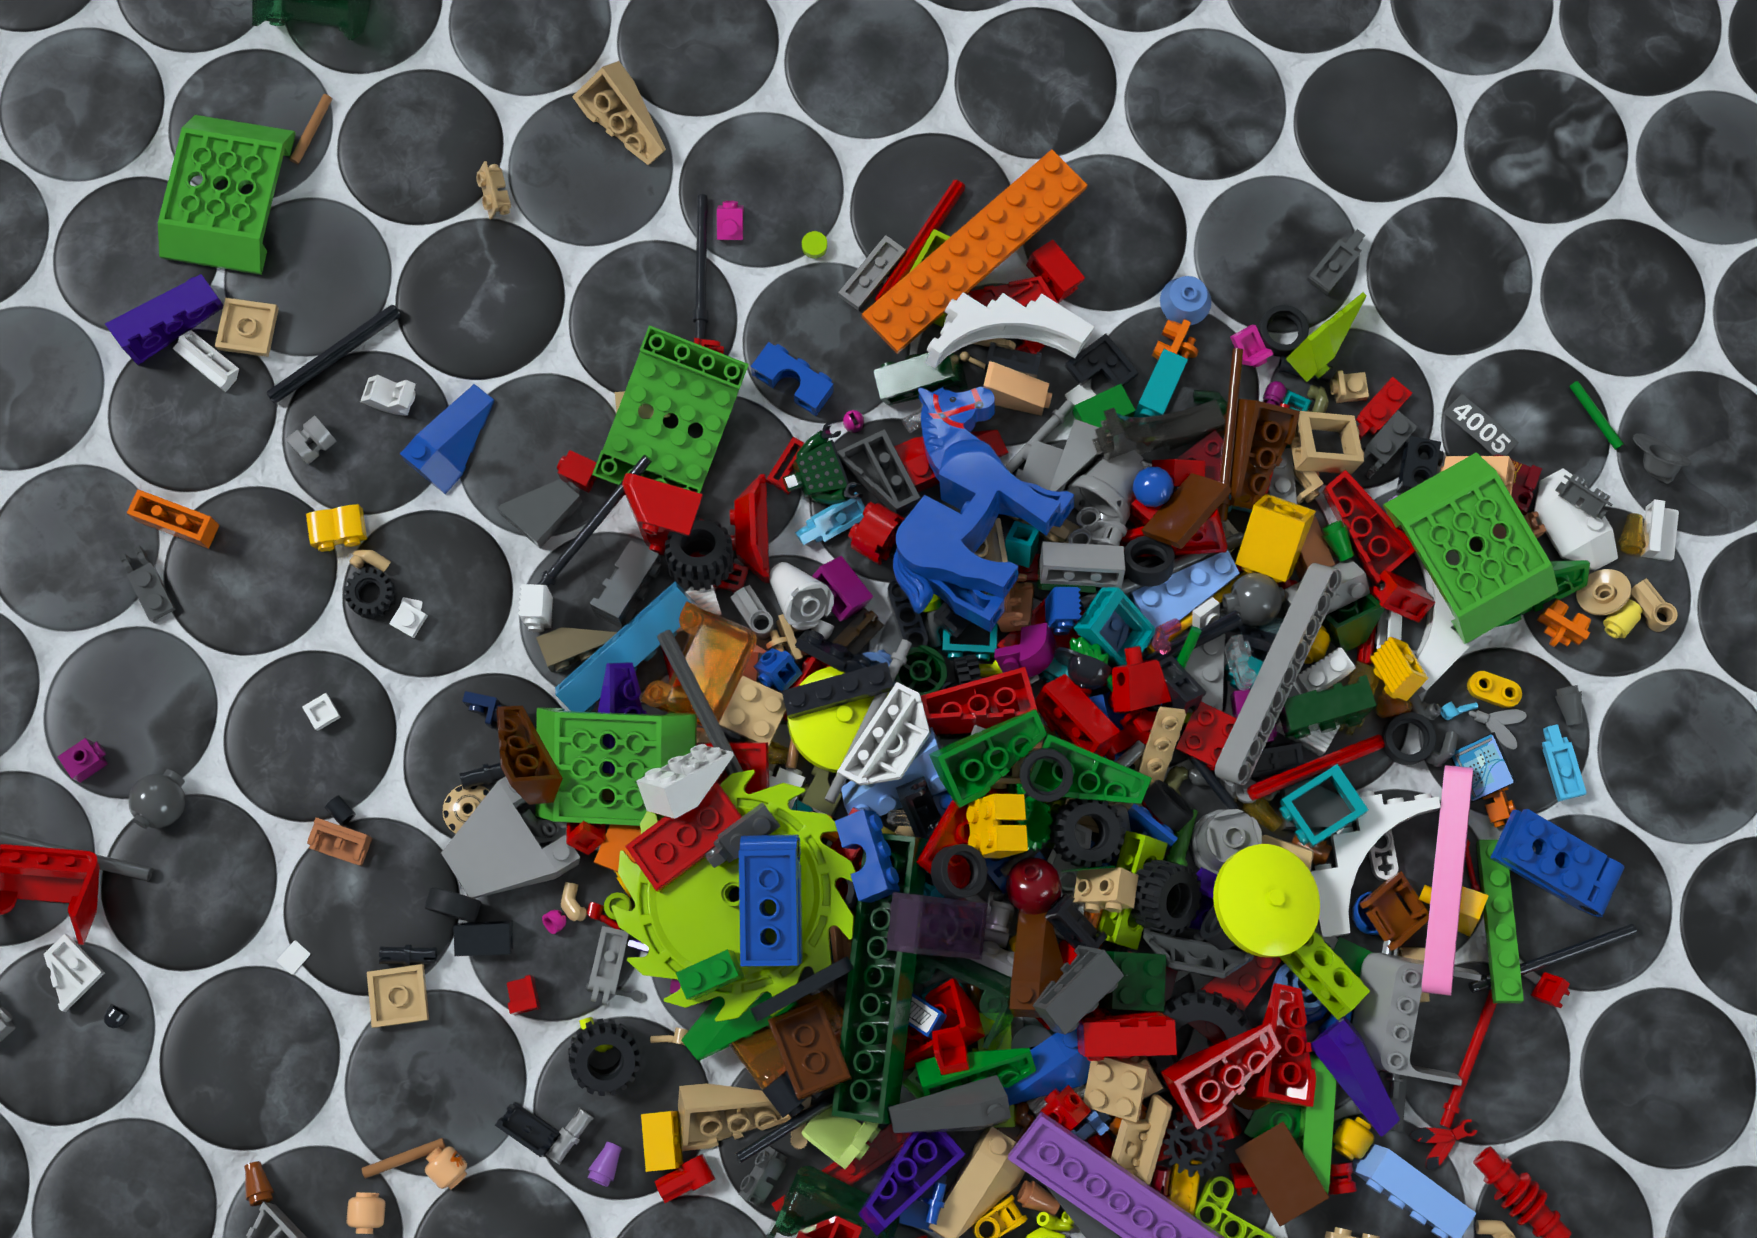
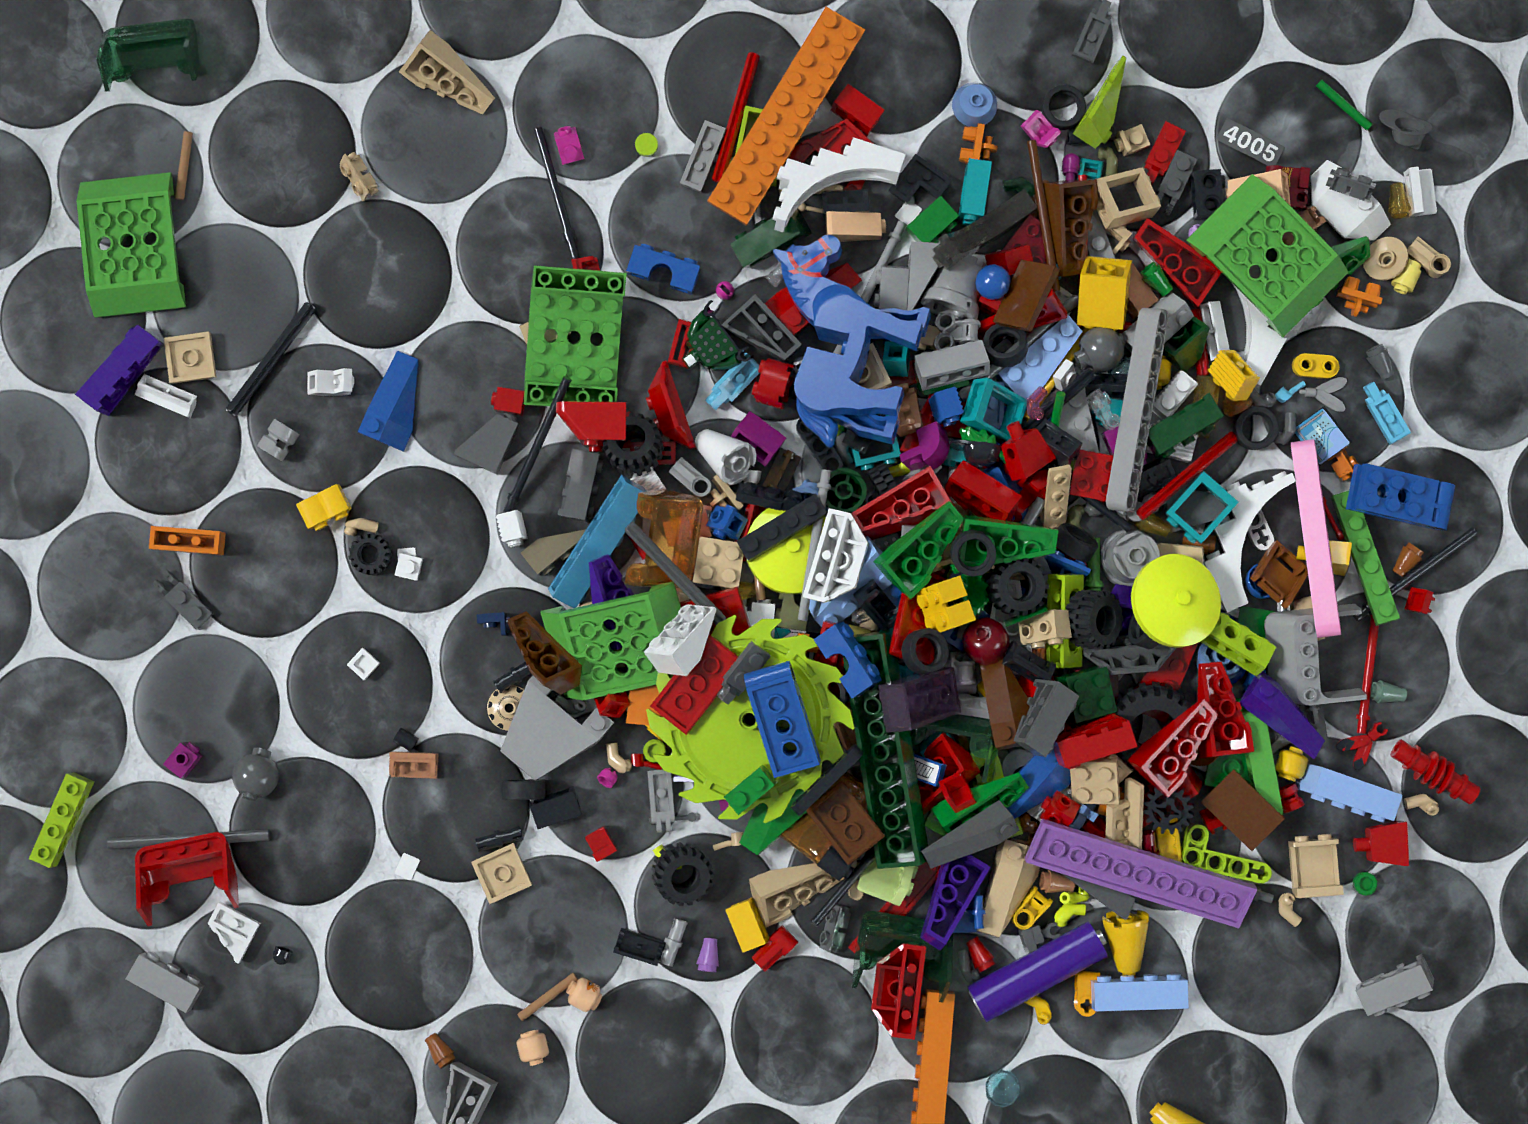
camera: 15 degrees left, 10 degrees up
red hinge [1373,570,1435,623] -> none
none -> sand green cone [1370,680,1407,703]
none -> dark orange cone [1392,542,1424,577]

